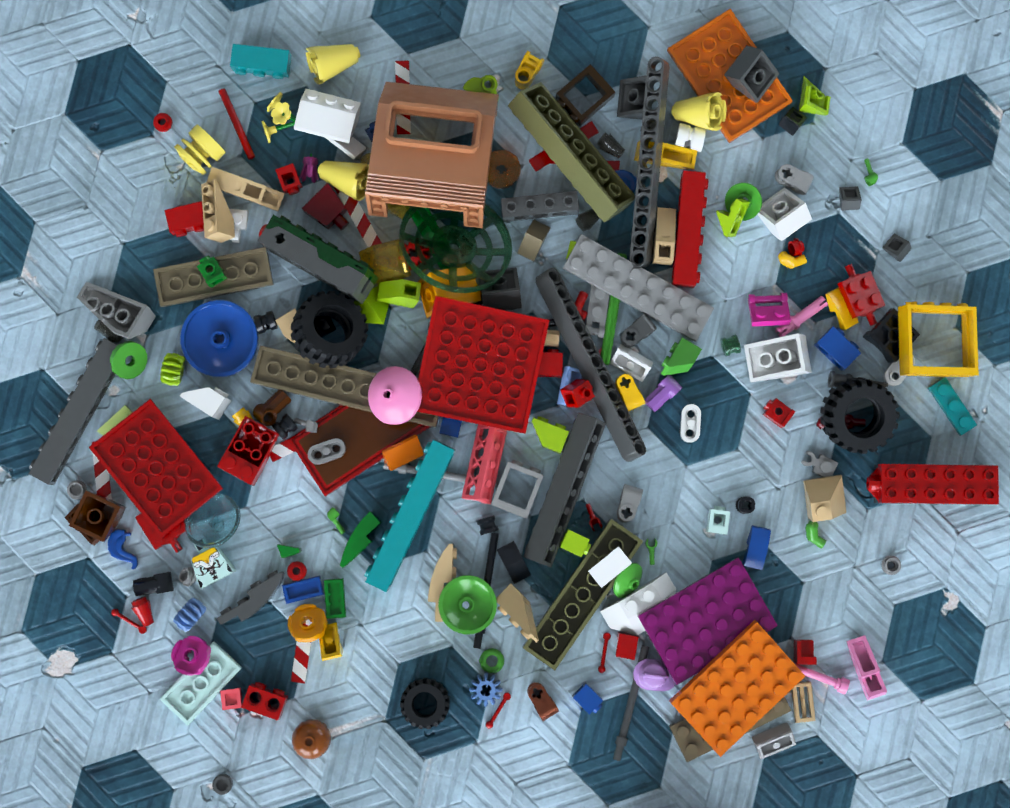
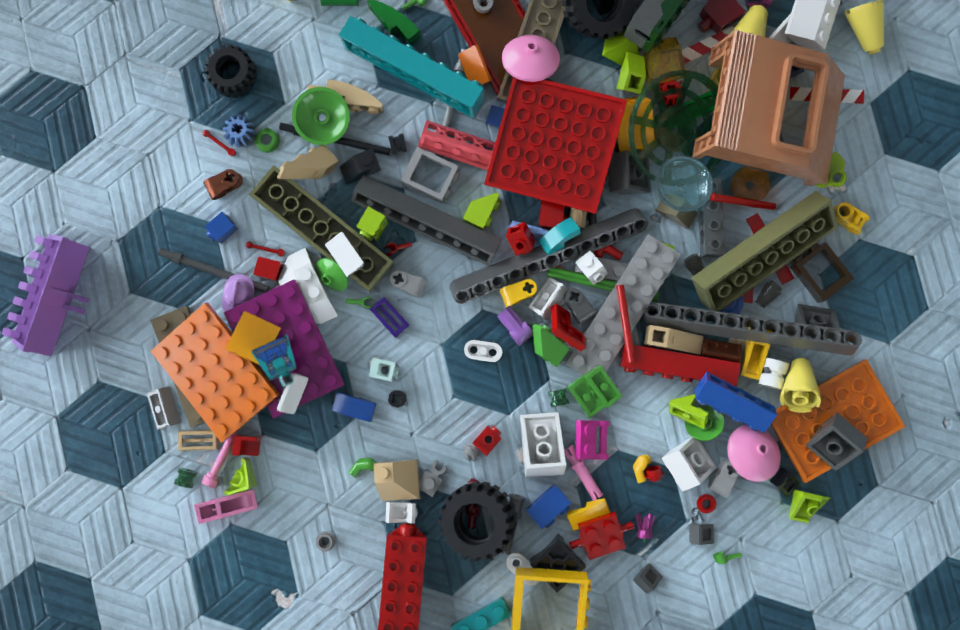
camera: 90 degrees right, 0 degrees up
none -> clear green wheel [174,467,198,488]
none -> lime slope [223,457,257,495]
none -> light orange slope [226,311,281,365]
none -> torso [251,335,297,387]
none -> white slope [277,373,308,414]
none -> dark purple tile [370,297,410,338]
none -> white bracket [386,502,417,524]
none -> light grey plate [462,443,480,462]
none -> teal slope [539,217,581,256]
none -> red plate [551,303,586,352]
none -> bright green slope [567,365,622,418]
none -> white bracket [575,251,608,285]
none -> red bar [616,285,636,363]
none -> flat silver piece [635,513,656,543]
none -> clear light blue dish [655,156,713,212]
none -> blue brick [694,371,777,433]
none -> red plate [696,494,716,514]
none -> copper plate [702,338,742,363]
none -> red bar [709,193,776,210]
none -> bright pink dish [727,424,781,482]

